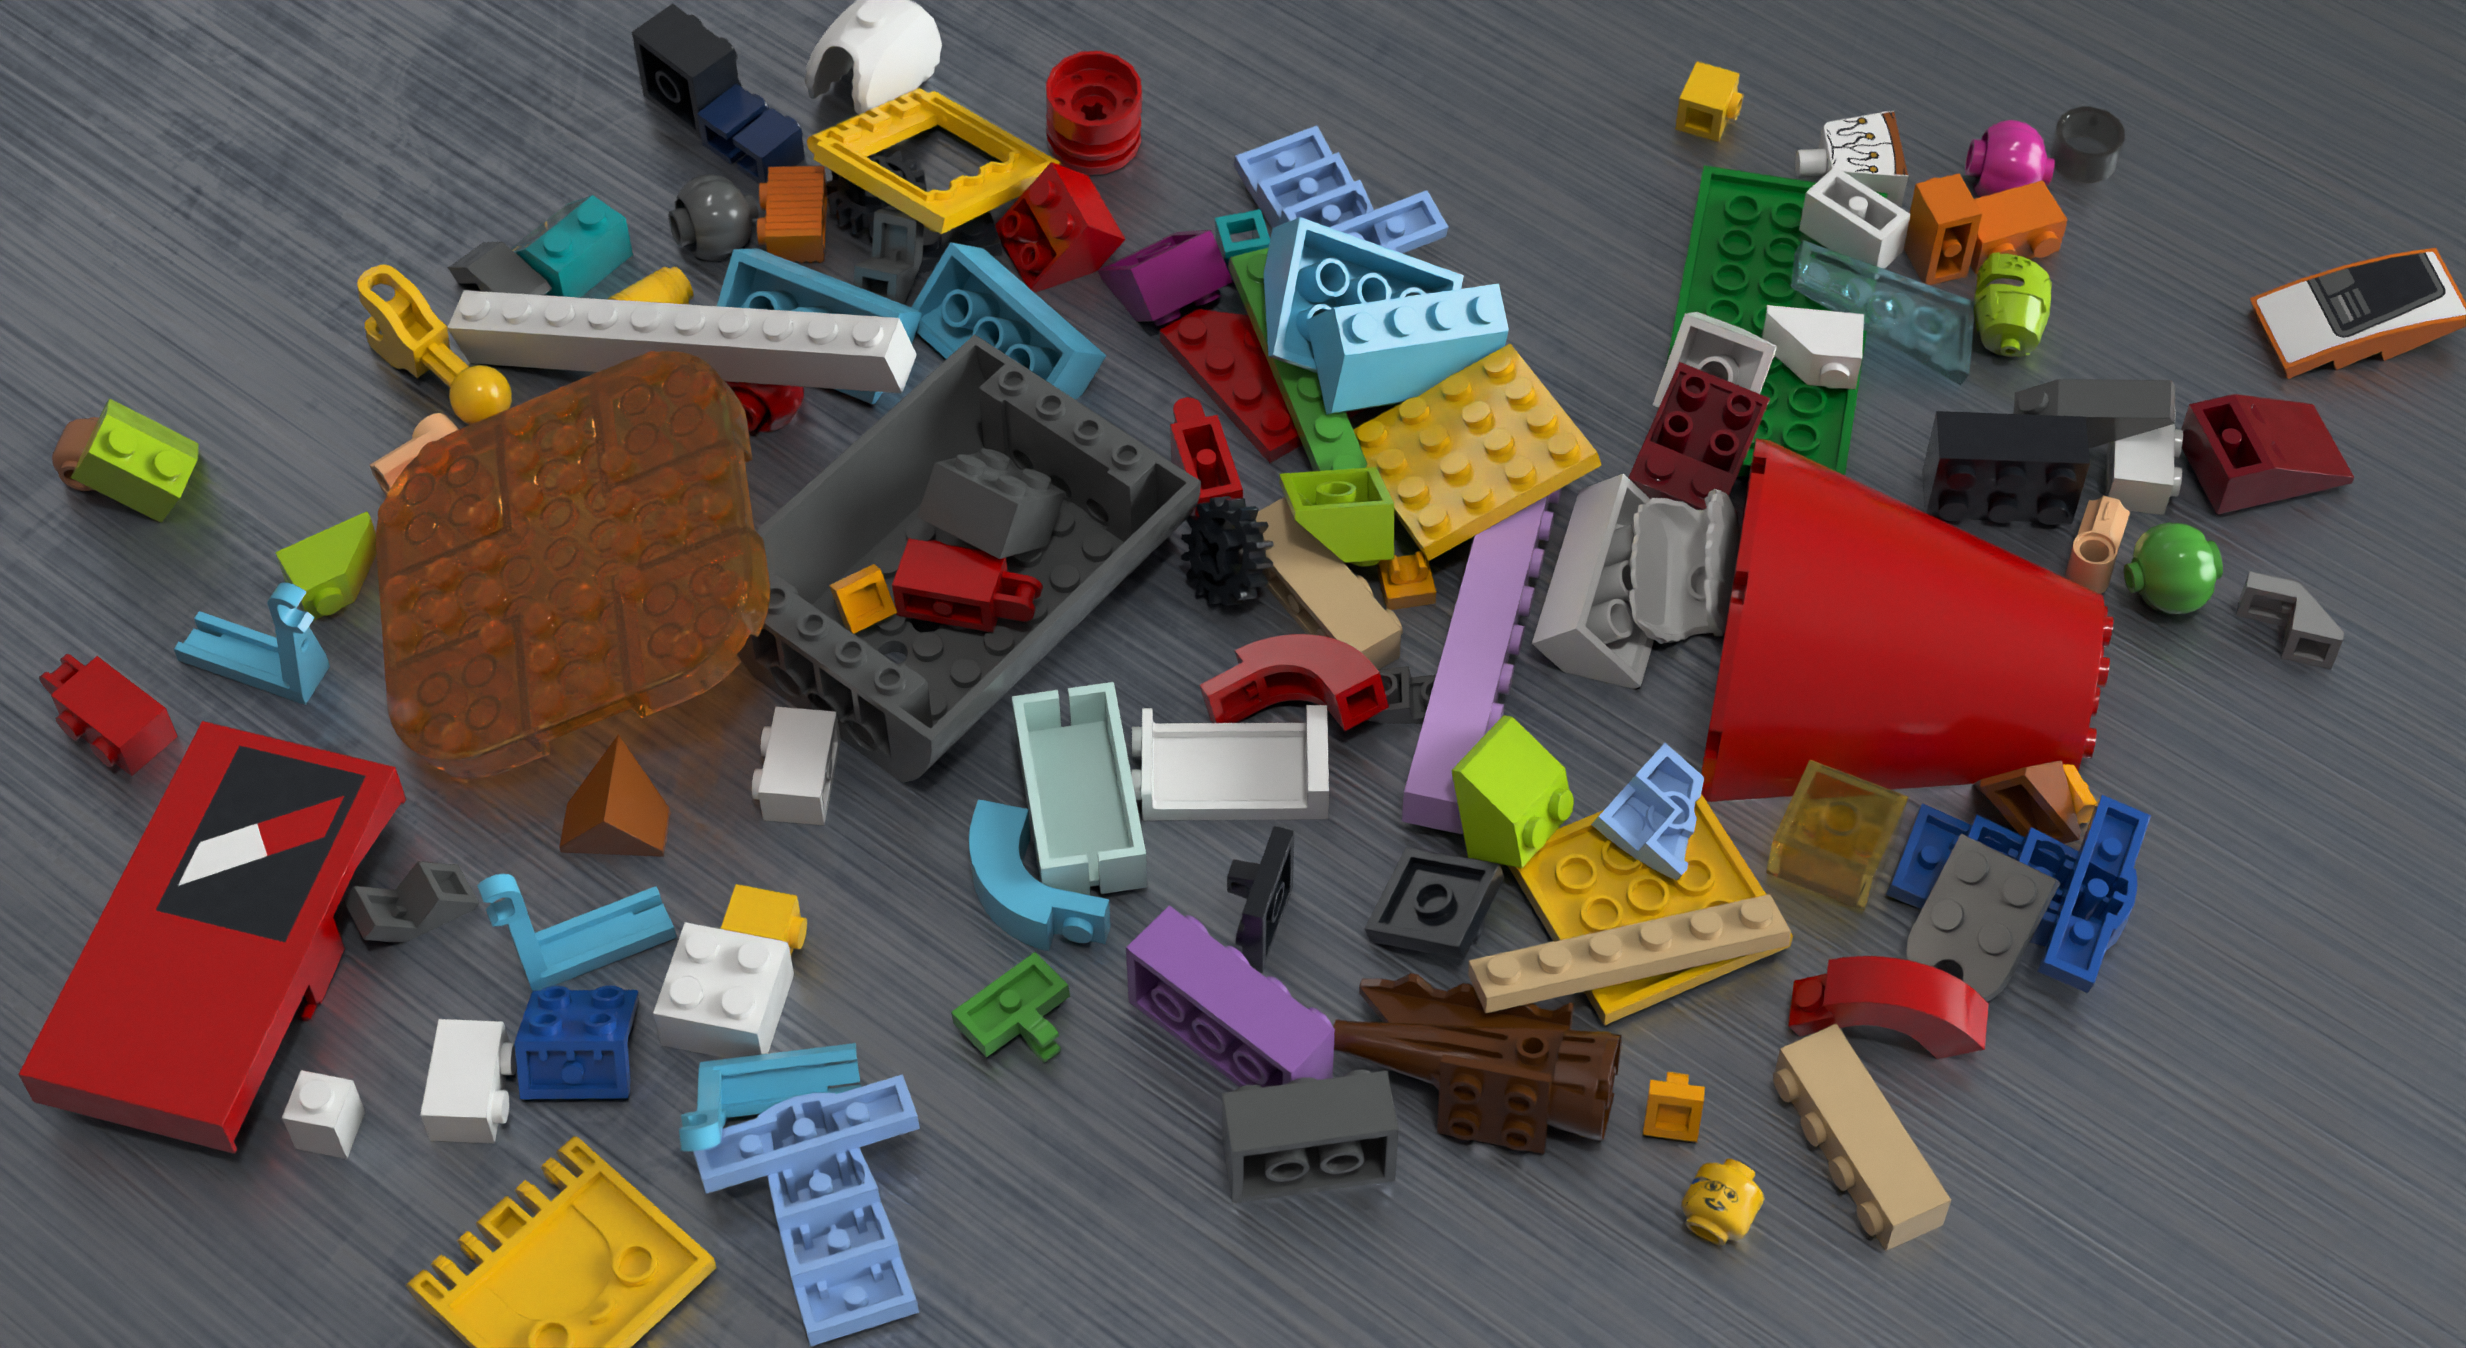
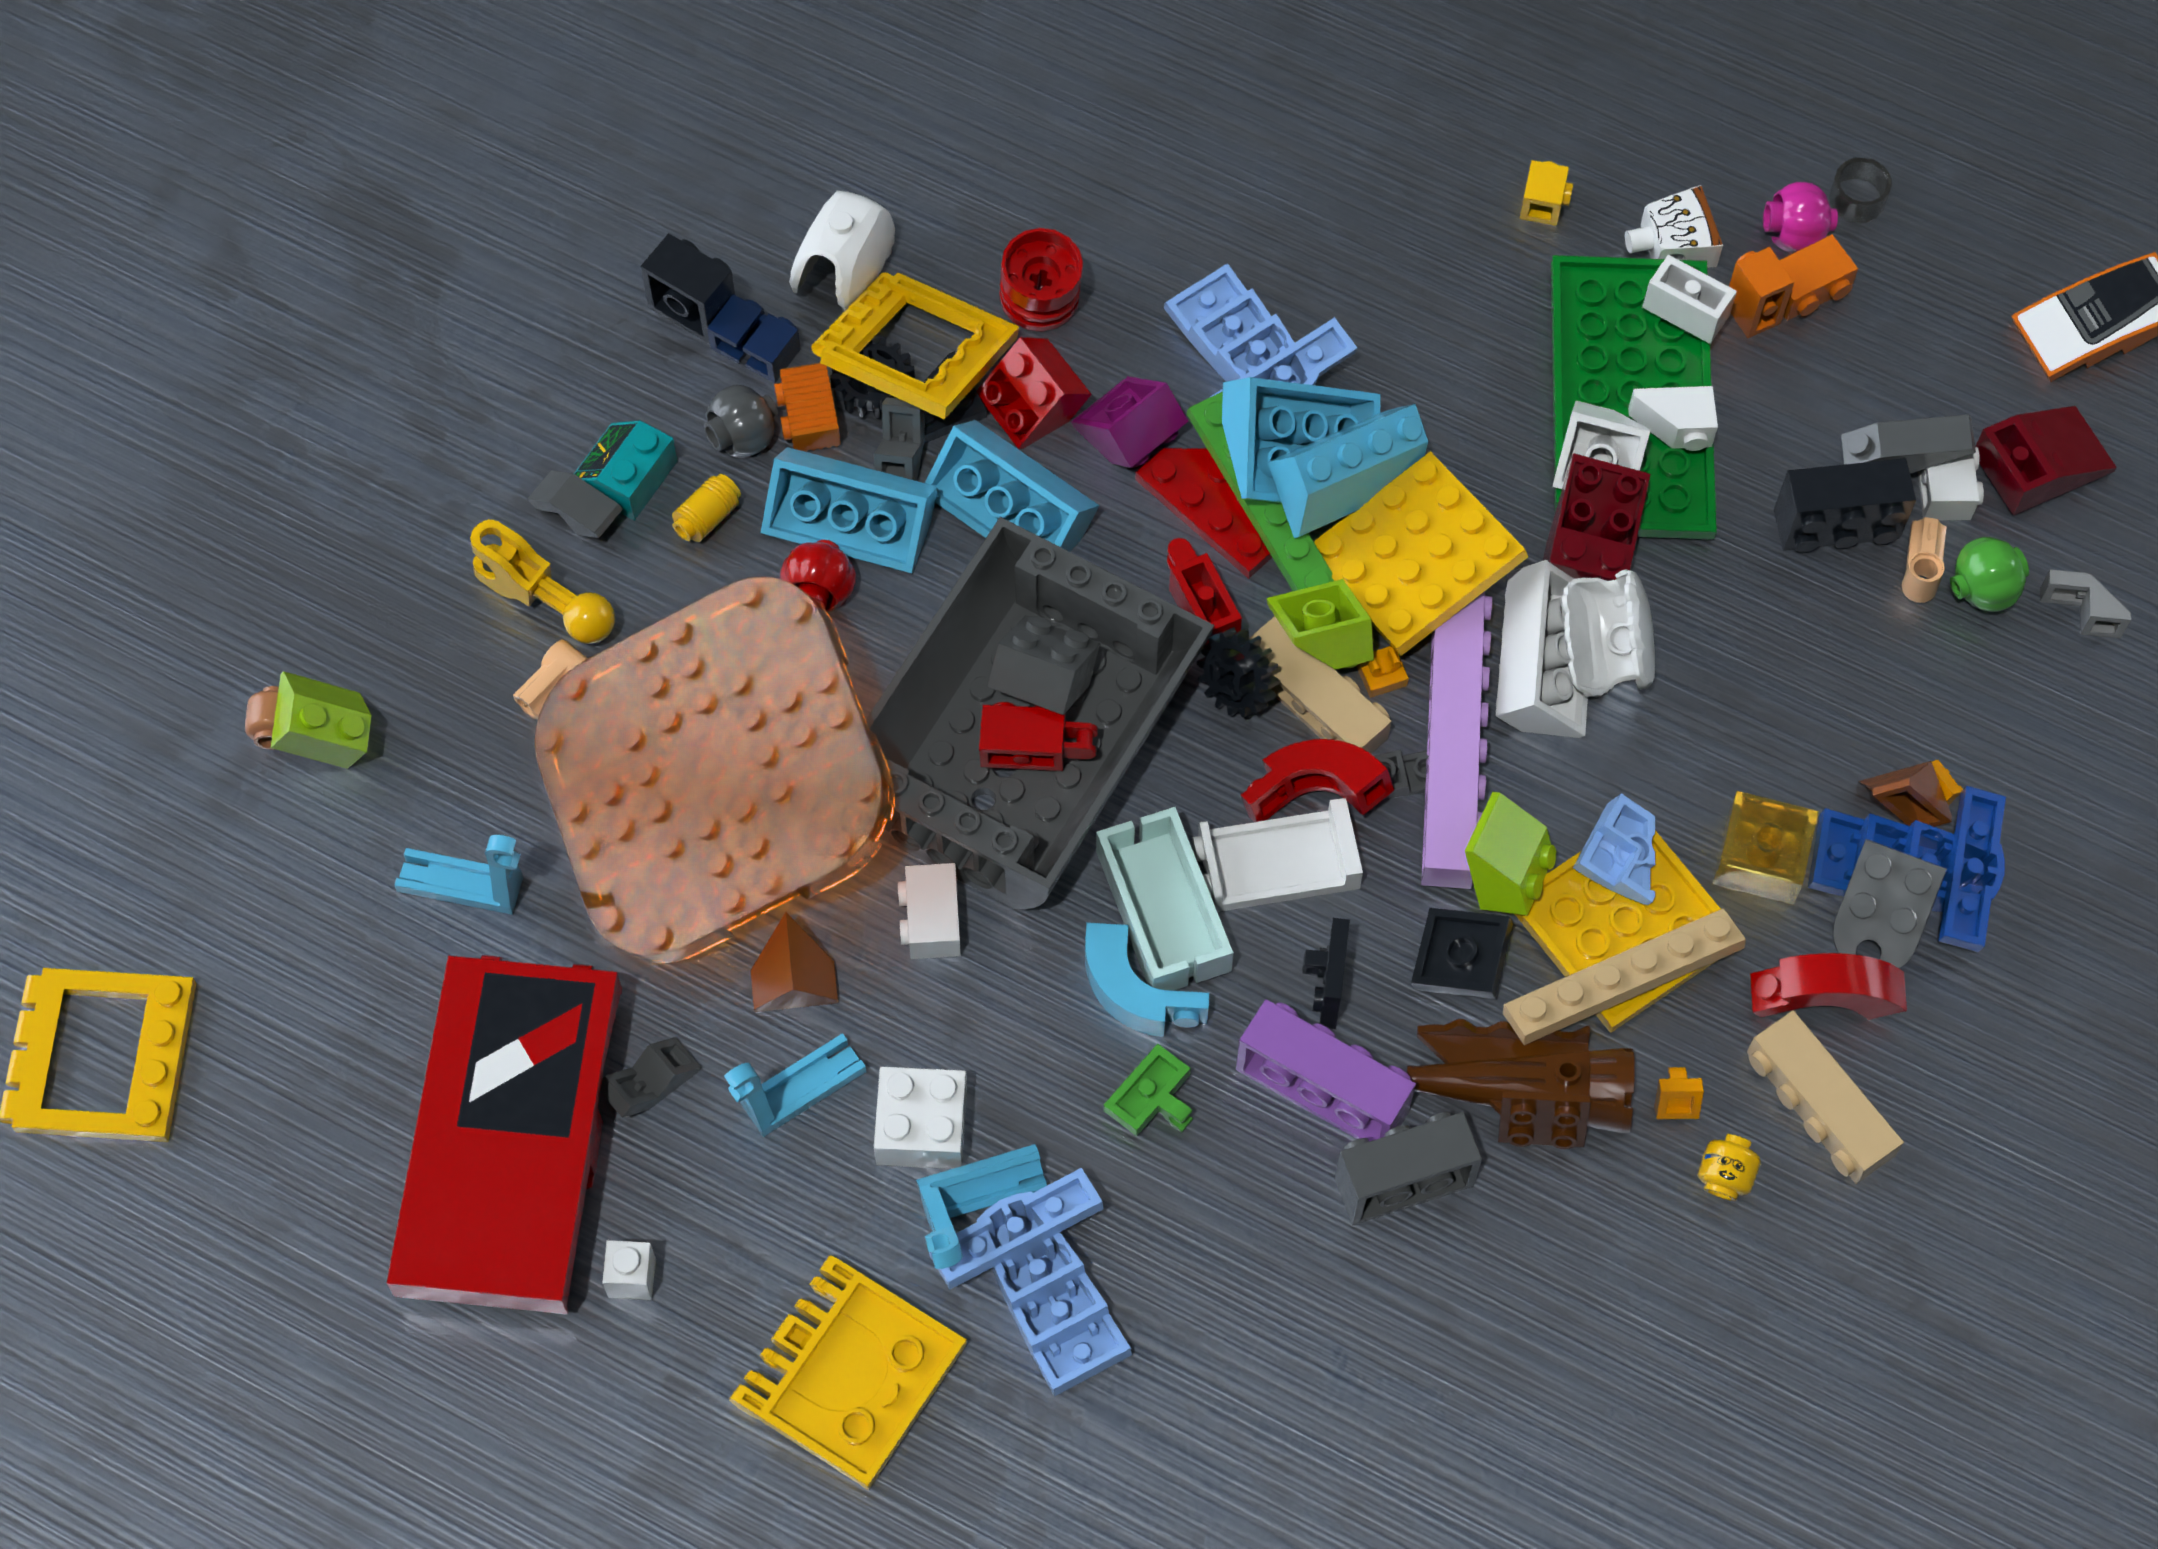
camera: 10 degrees left, 10 degrees up
red brick [39,654,178,776] -> none
lime slope [275,511,380,621] -> none
white brick [420,1019,517,1144] -> none
white brick [447,290,917,393] -> none
blue bracket [514,985,639,1099] -> none
yellow brick [720,884,807,956] -> none
light orange tile [829,564,897,634] -> none
teal brick [1215,209,1270,281] -> none
red cone [1701,438,2114,802] -> none
clear light blue wing [1791,240,1974,385] -> none
lime helmet [1973,252,2052,358] -> none

